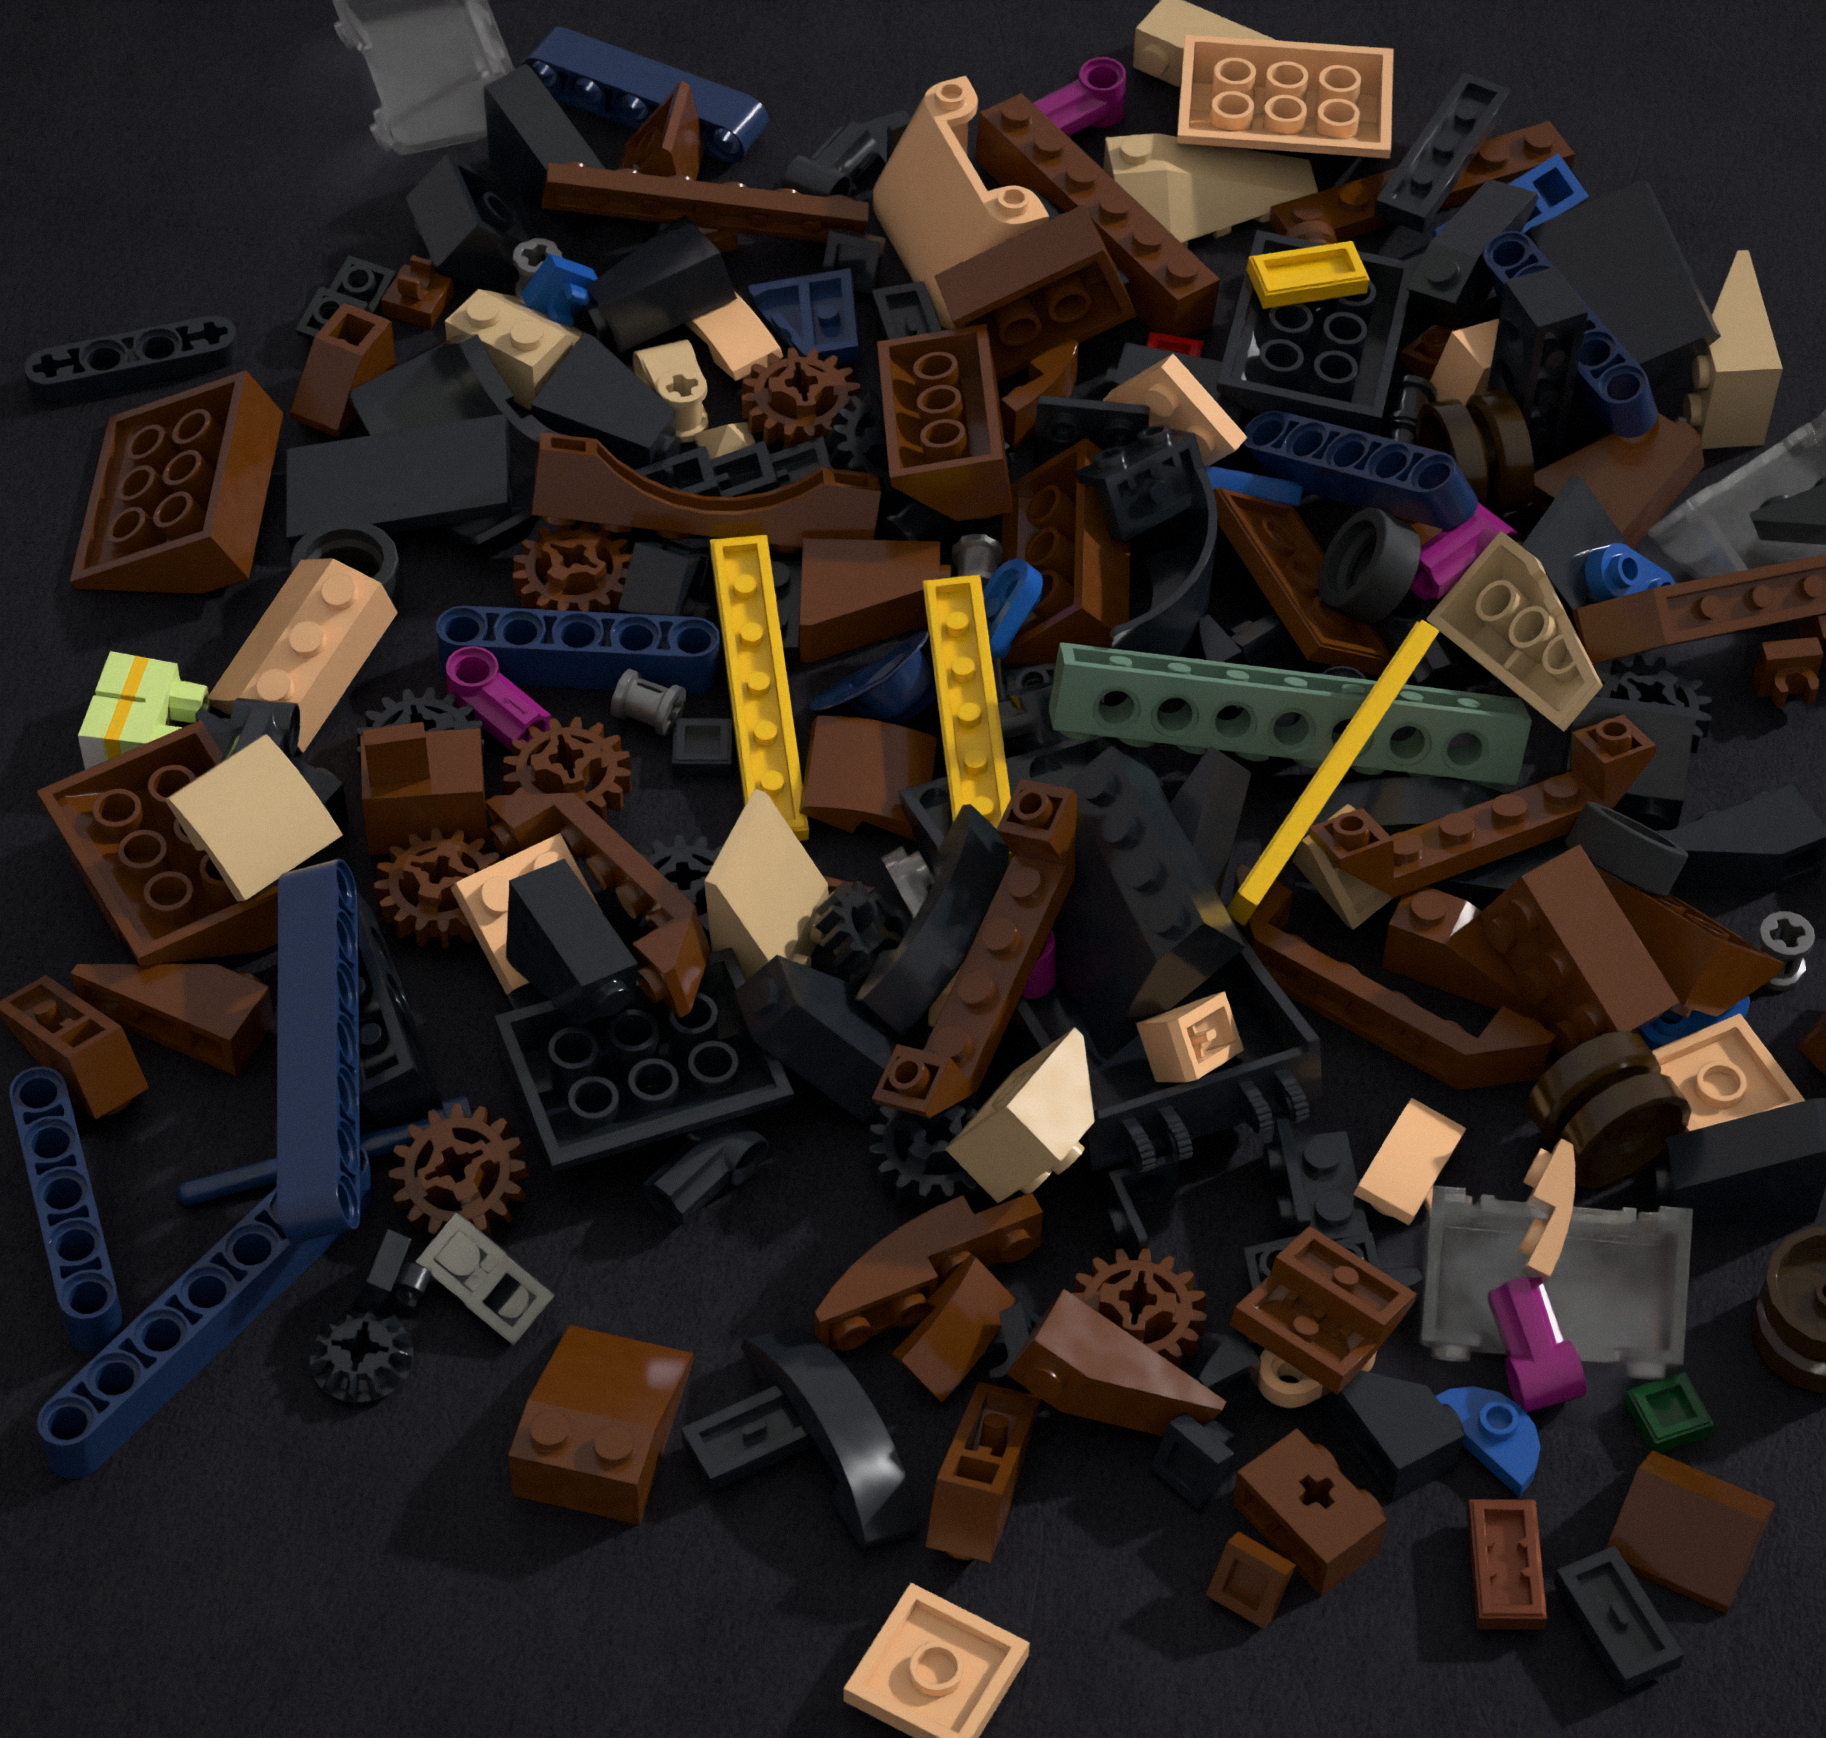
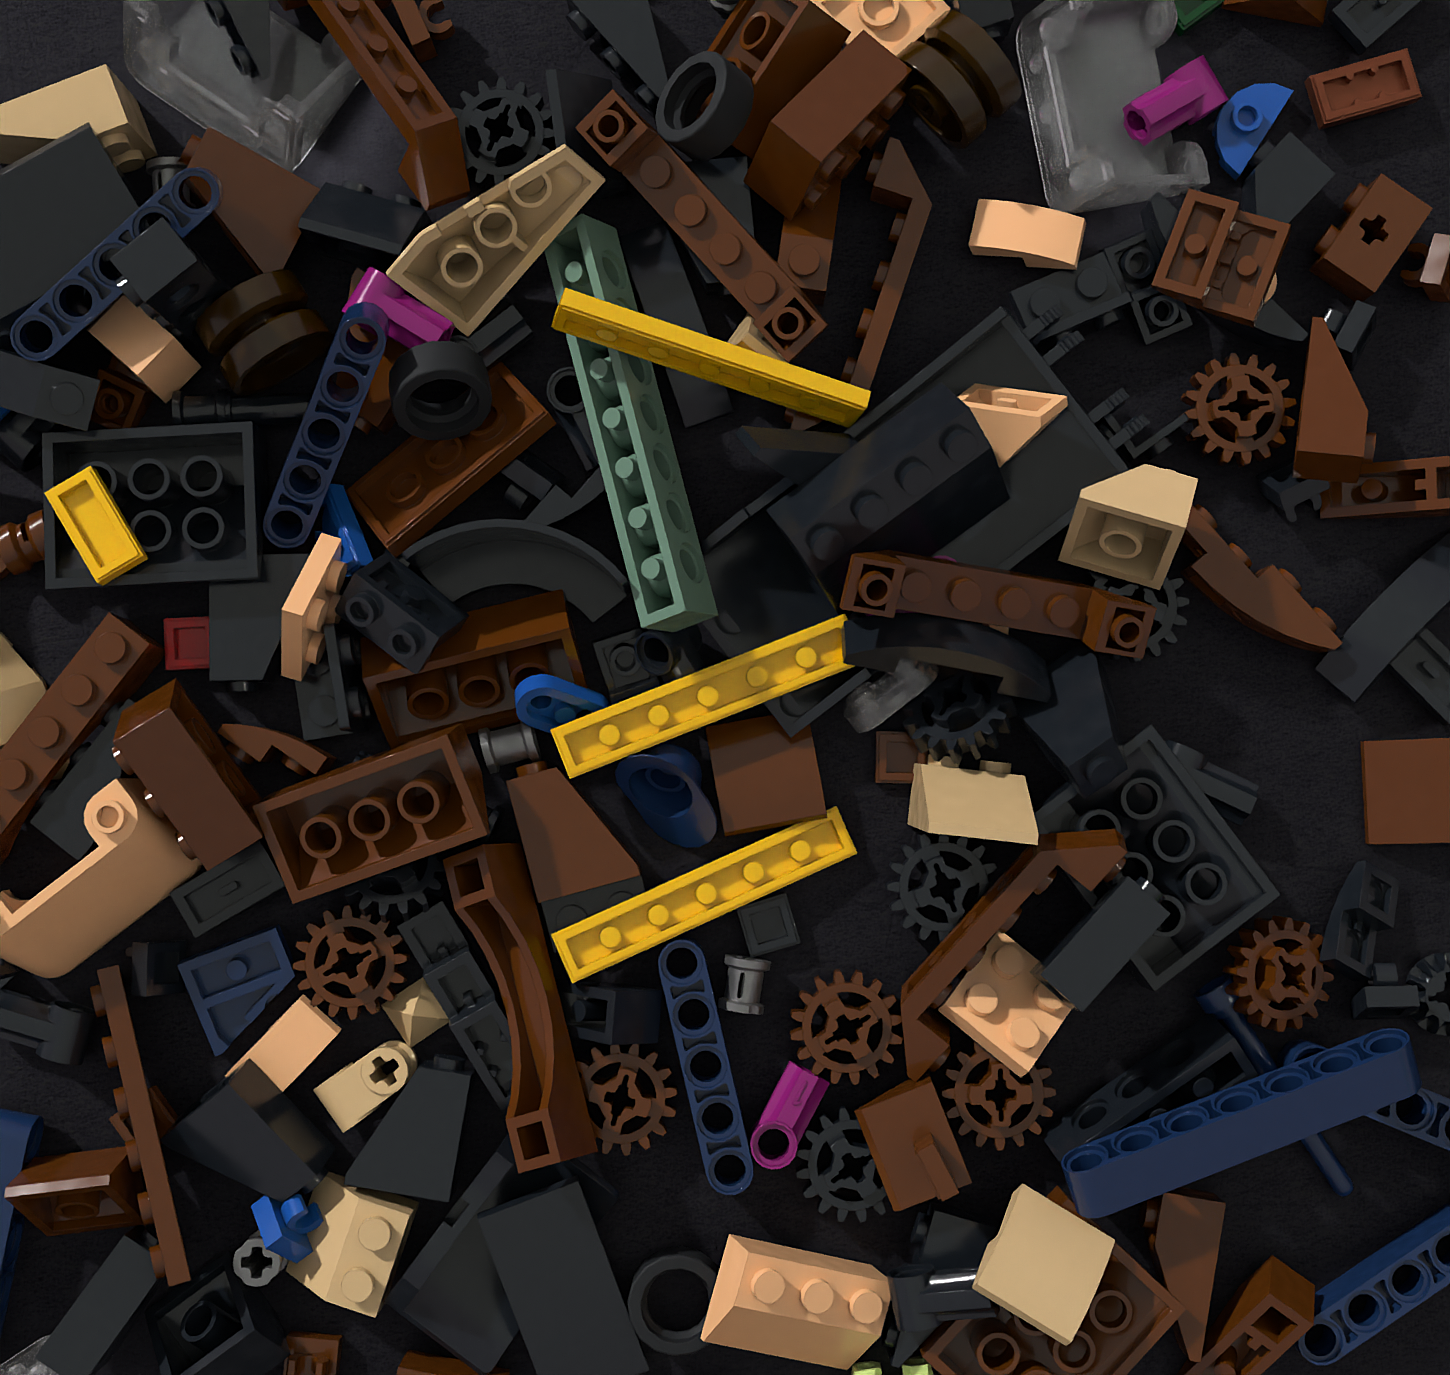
camera: 105 degrees left, 35 degrees up
reddish brown slope [892,1254,1015,1402] -> none
light nougat slope [1518,1138,1575,1283] -> none
blue plate [1585,543,1676,602] -> none

